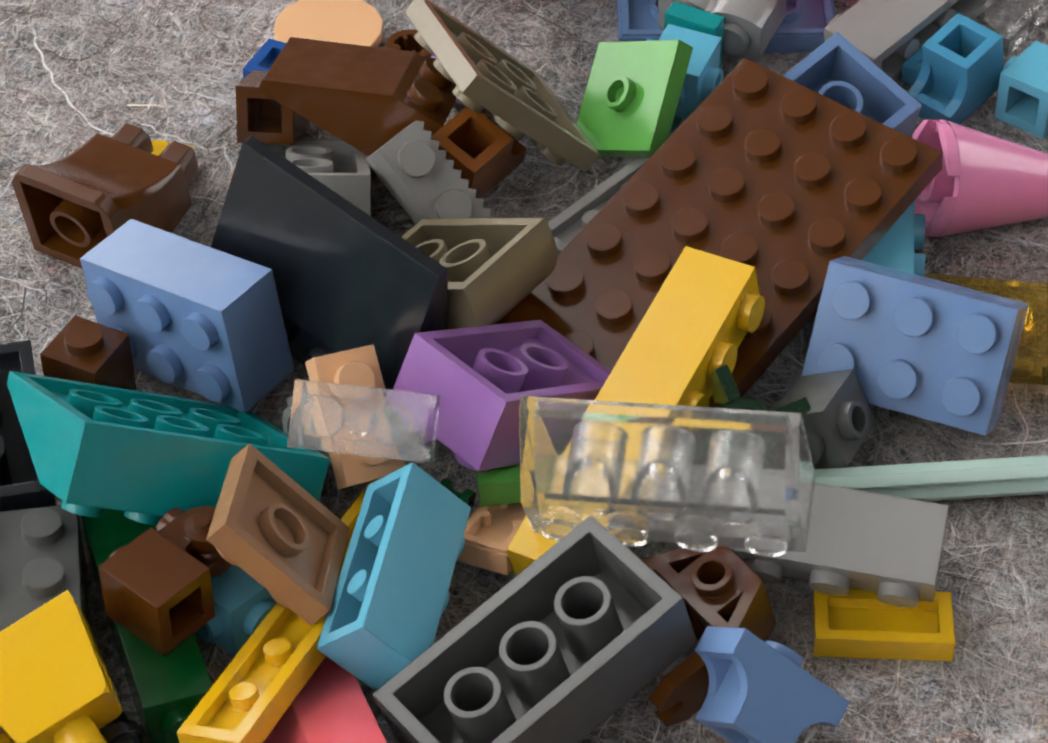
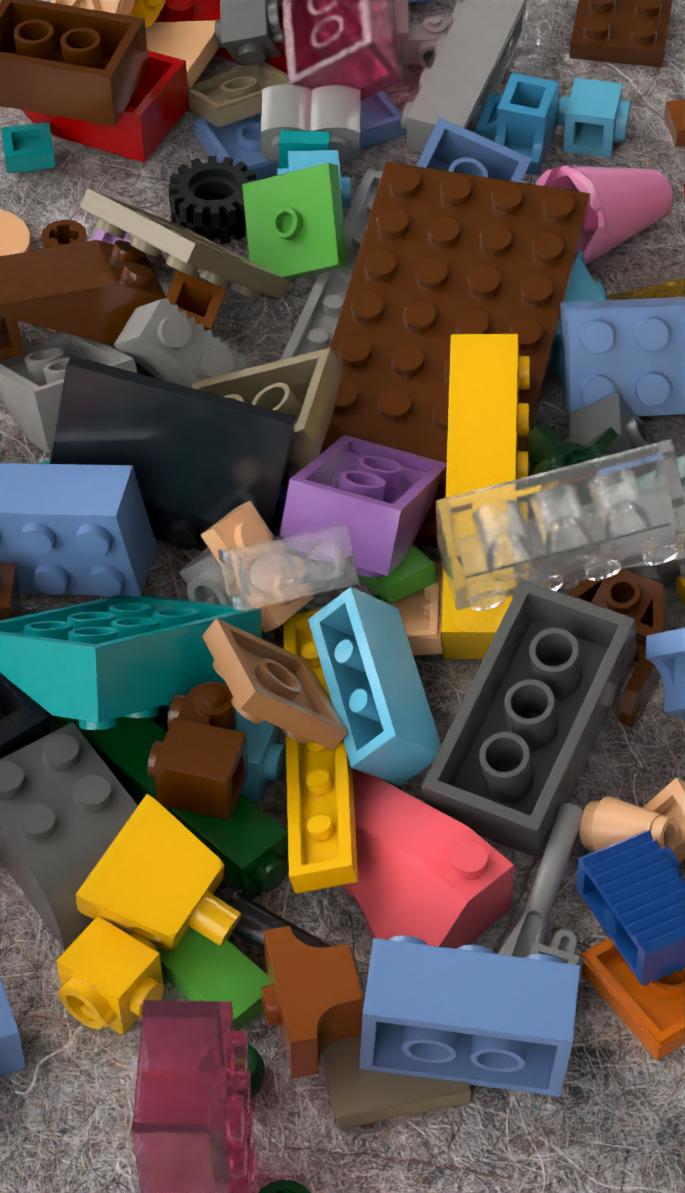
camera: 25 degrees left, 5 degrees up
none -> black tyre [168,156,258,244]

